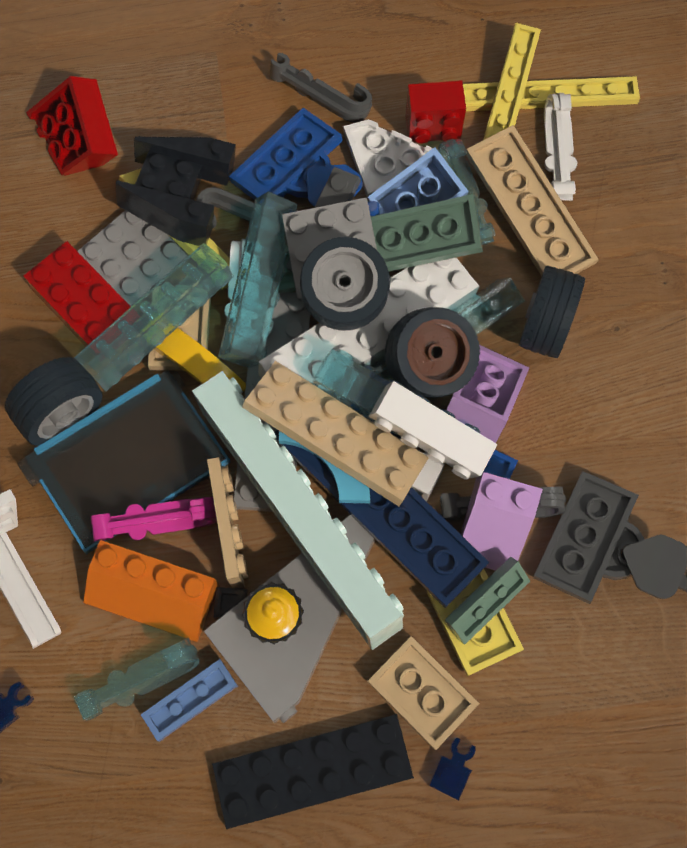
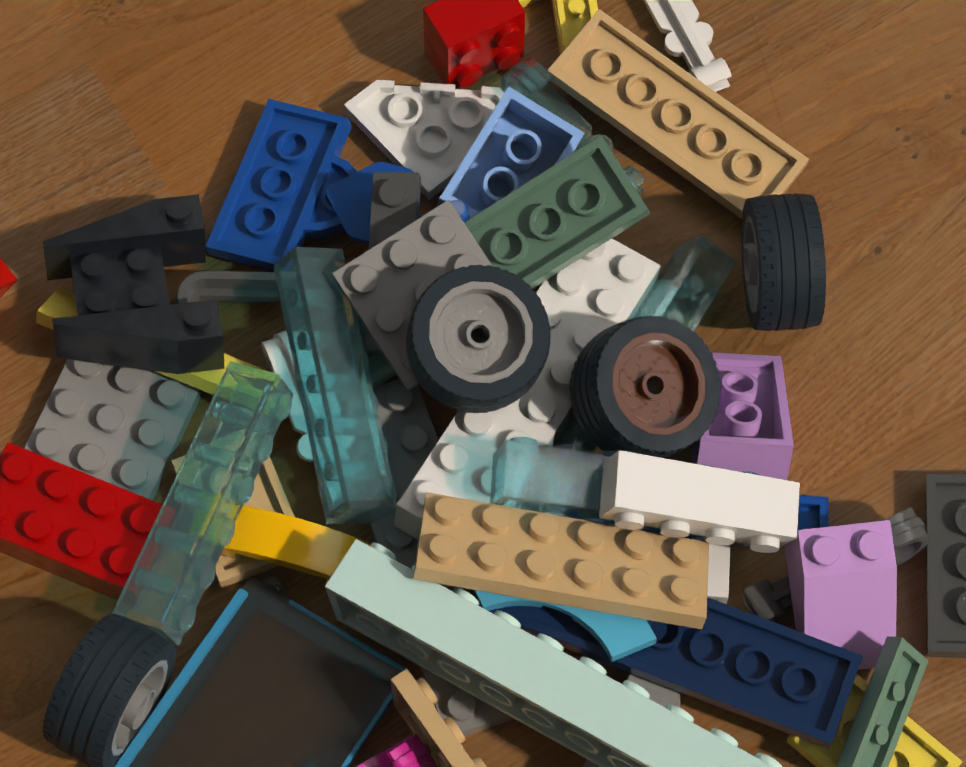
camera: 25 degrees left, 5 degrees down
dark grey piece [270,53,372,122] -> none

